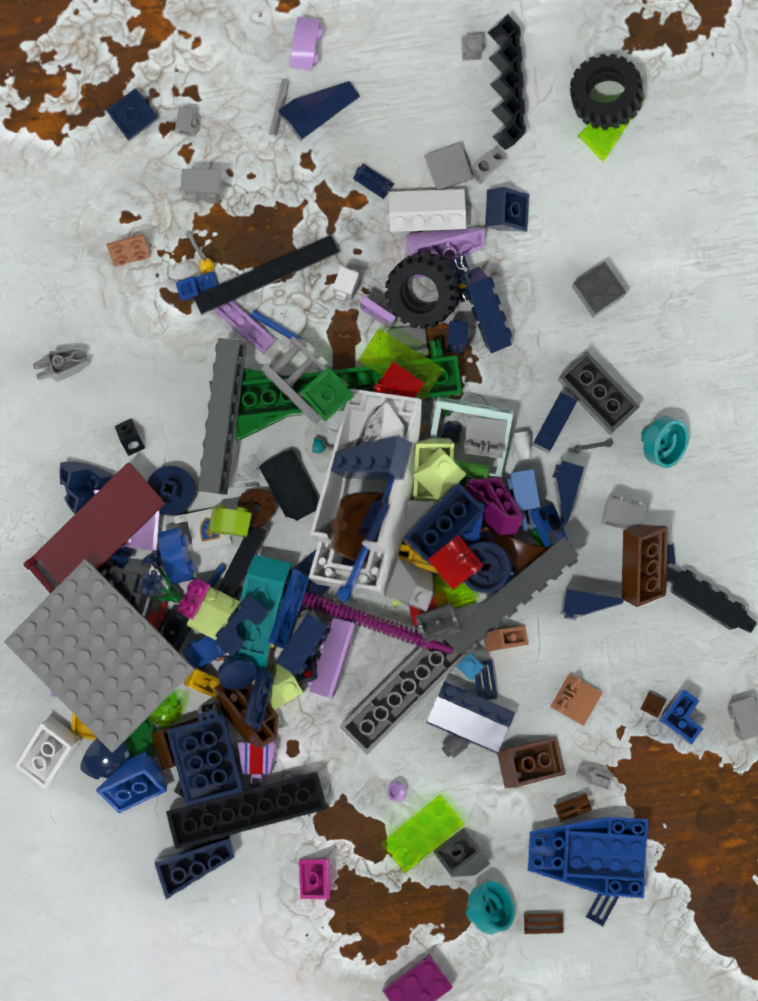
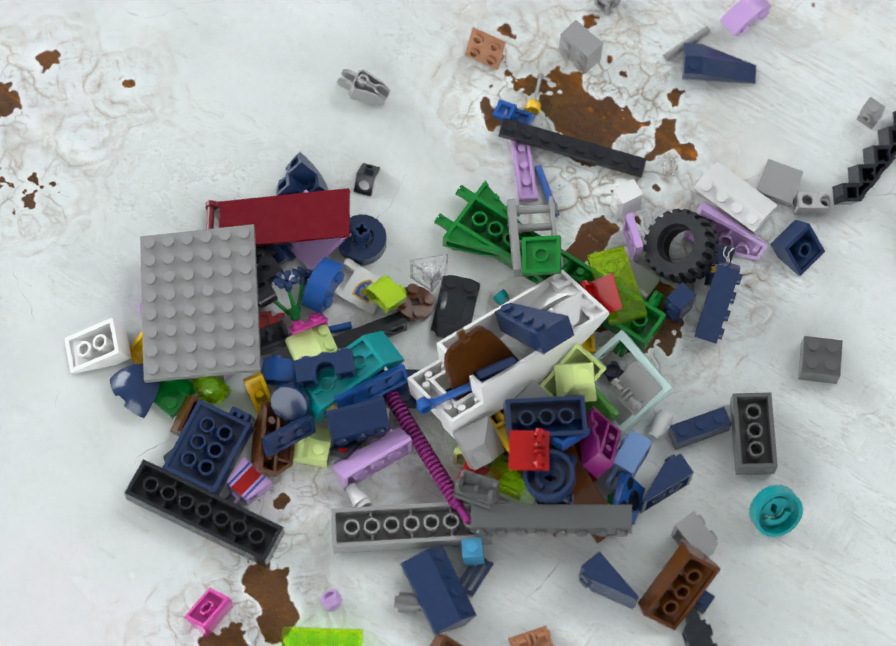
camera: 35 degrees right, 15 degrees down
blue slope [96,752,167,813] -> none
dark blue wedge [154,835,235,900] -> none
dark grey brick [198,338,247,495] -> none
dark blue hinge [352,164,394,199] -> none
nougat slope [484,626,528,652] -> none
dark grey hinge [573,440,613,453] -> none
none -> white cone [345,483,371,507]

